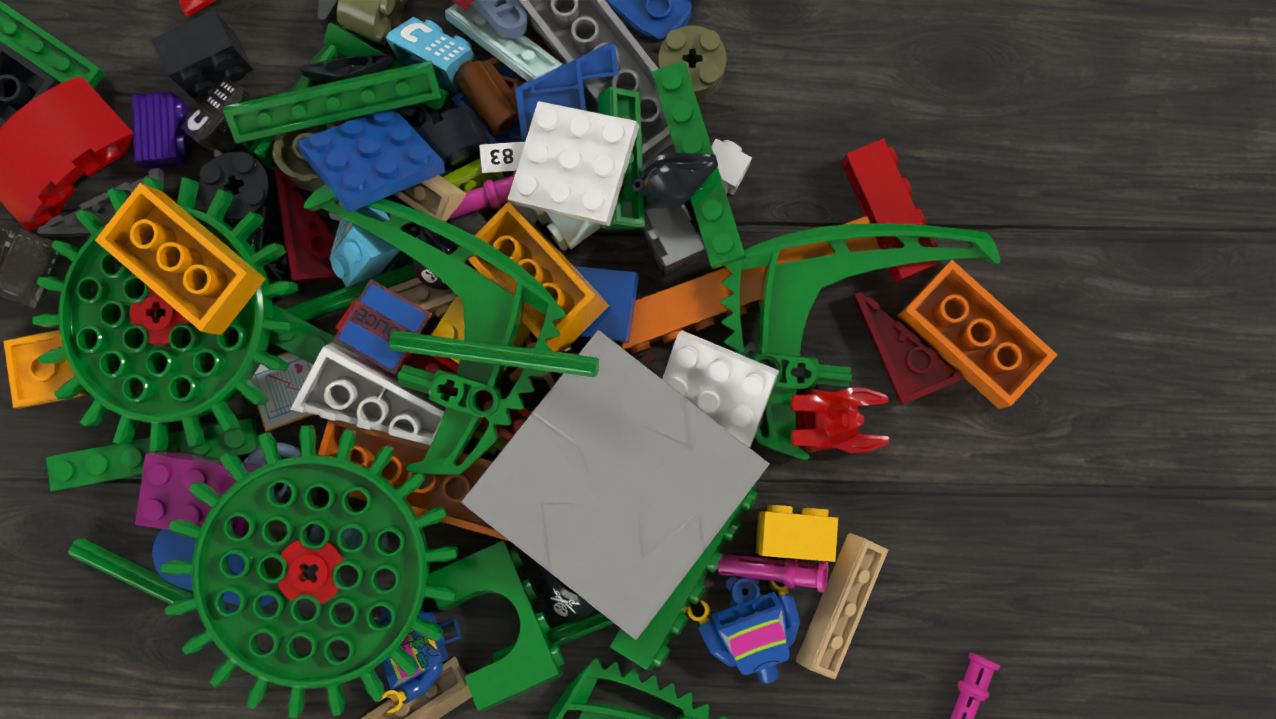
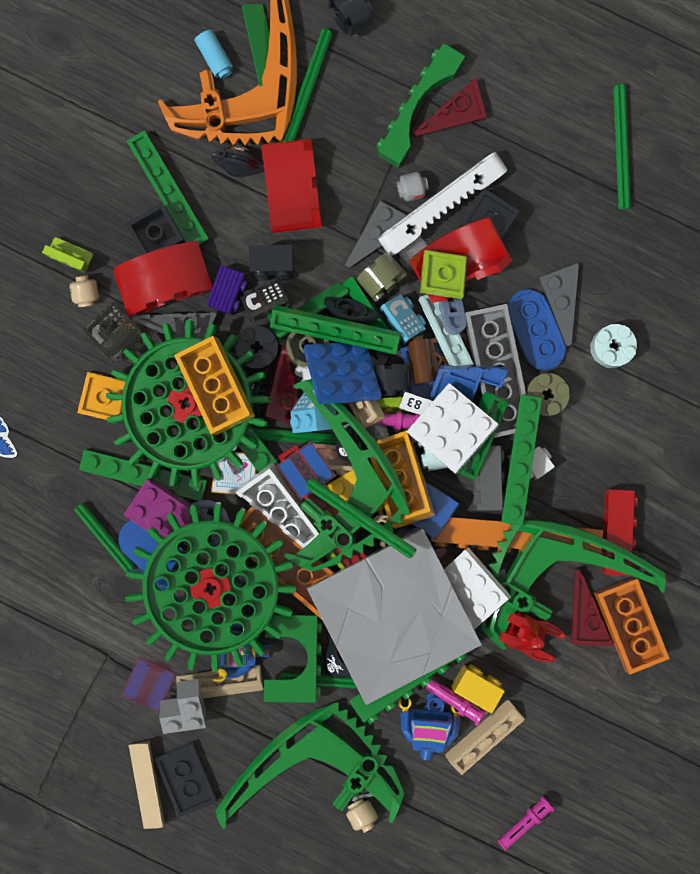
camera: 25 degrees right, 5 degrees up
black hat [632,152,718,209] -> none

